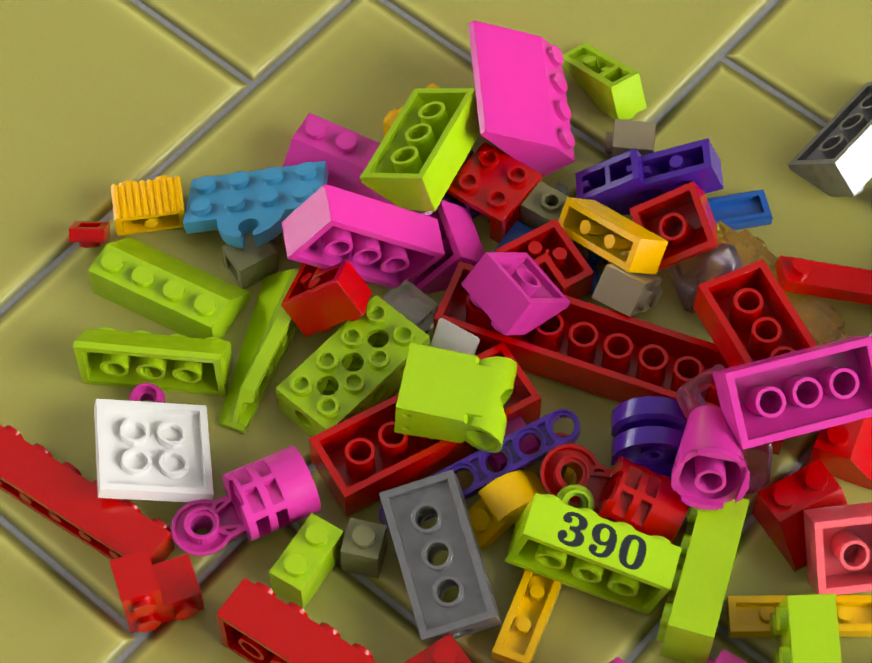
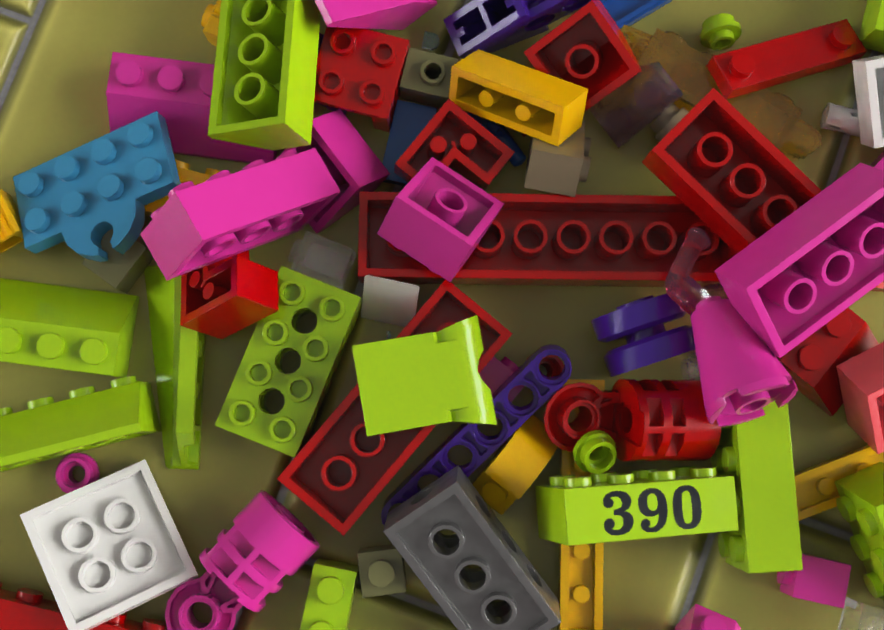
camera: 25 degrees left, 25 degrees up
none -> lime plate [699,13,742,51]

